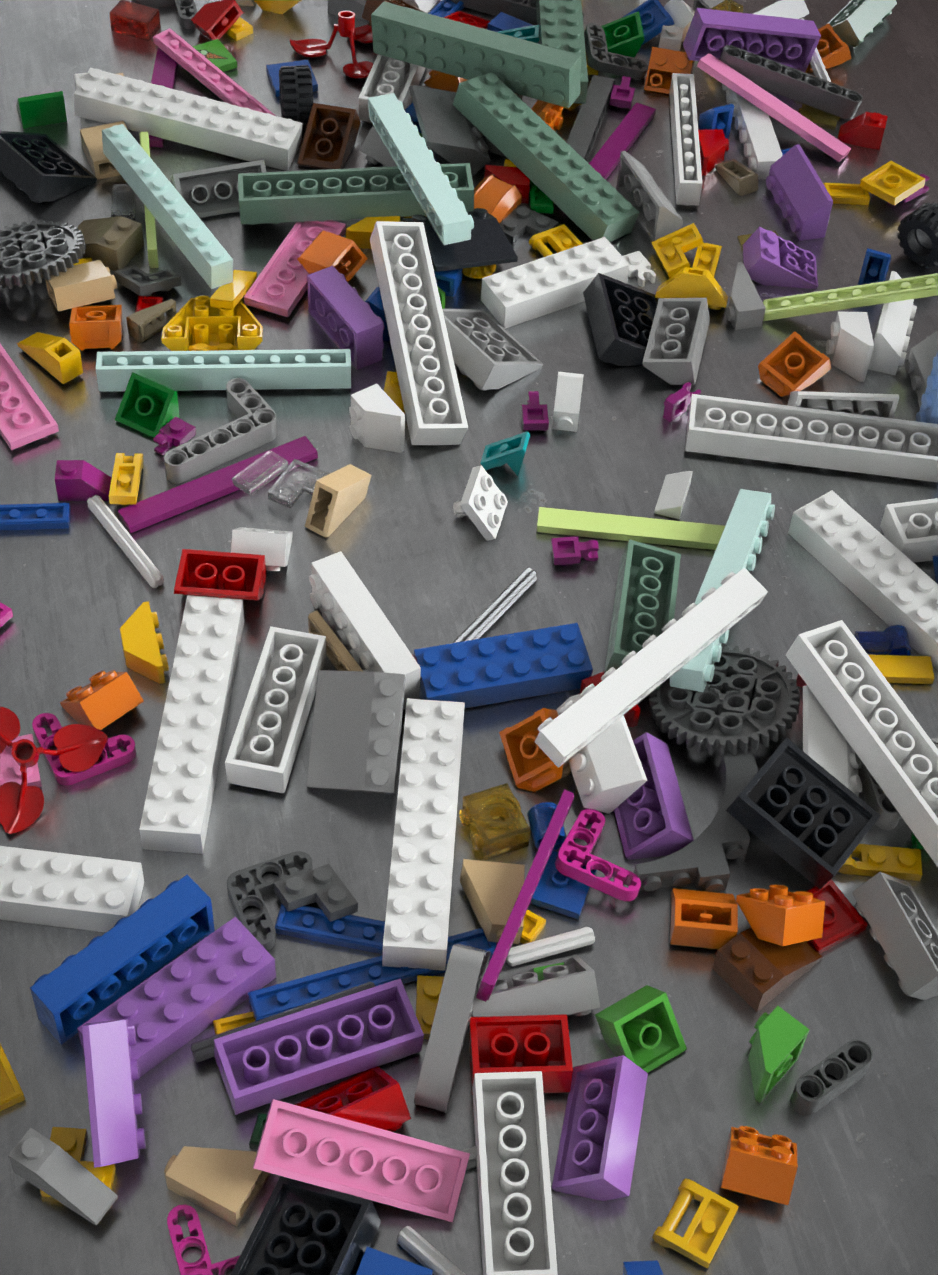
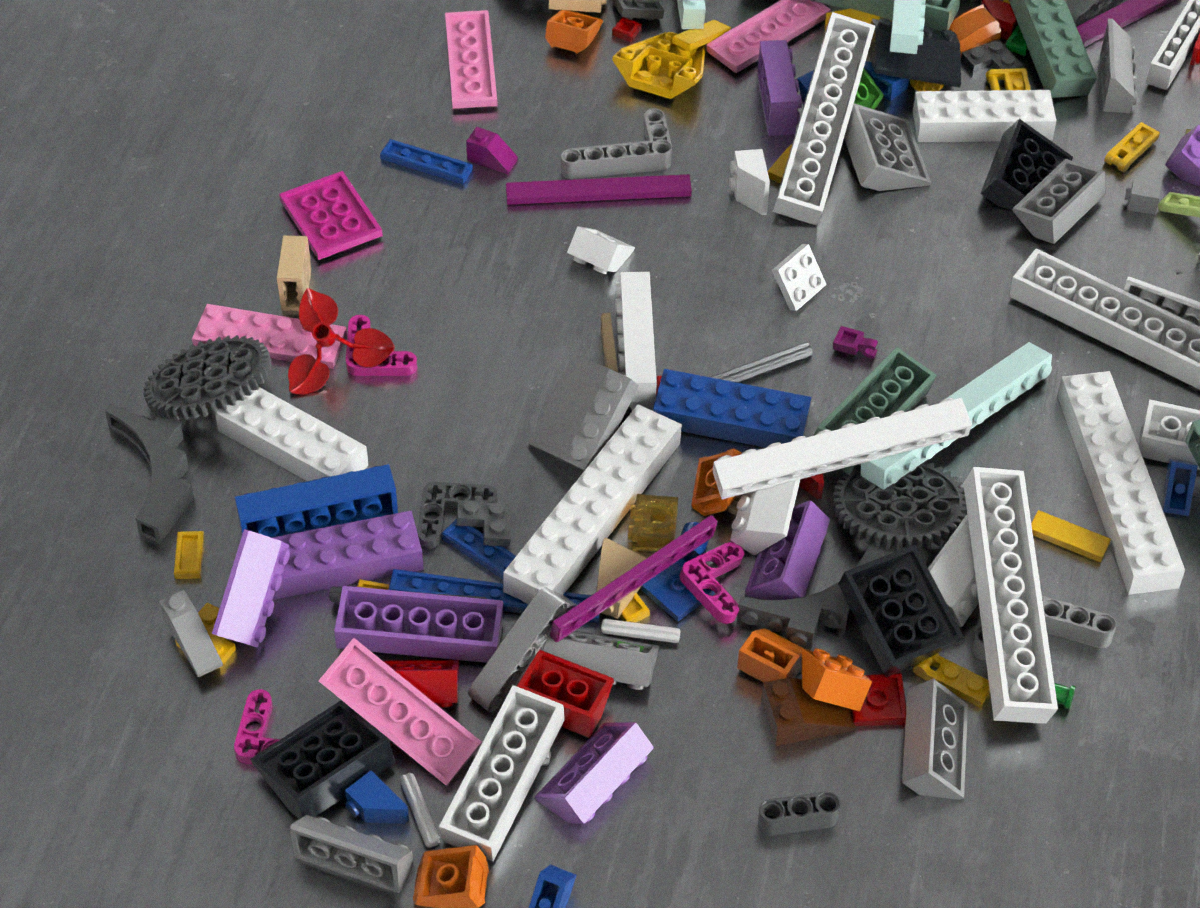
camera: 30 degrees right, 0 degrees up
yellow slope [17,332,83,384] -> none
orange slope [60,670,144,730] -> none
white axle [87,495,164,588] -> none
light aqua brick [96,349,351,392] -> none
yellow plate [109,453,144,505] -> none
green slope [115,372,180,437] -> none
yellow slope [120,601,169,684] -> none
dark tan slope [126,299,177,343] -> none
white brick [139,595,245,854] -> none
magenta plate [153,417,196,455] -> none
tan slope [164,1146,271,1227] -> none
red slope [174,549,266,600] -> none
white brick [225,626,326,794] -> none
clear tile [232,450,289,496] -> none
clear plate [268,459,330,508] -> none
orange slope [297,230,368,282] -> none
tan slope [305,464,371,538] -> none
teal slope [480,431,530,476] -> none
magenta plate [521,391,549,430] -> none
yellowish green tile [537,507,725,550] -> none
white slope [552,372,584,432] -> none
bright green slope [595,985,687,1073] -> none
white plate [622,251,656,287] -> none
yellow plate [651,223,704,278] -> none
yellow plate [652,1179,739,1269] -> none
white slope [654,471,693,519] -> none
yellow slope [655,267,728,310] -> none
magenta plate [663,382,701,422] -> none
orange slope [721,1126,798,1205] -> none
bright green slope [748,1006,810,1103] -> none
orange slope [758,331,832,397] -> none
clear blue piece [854,625,912,656] -> none

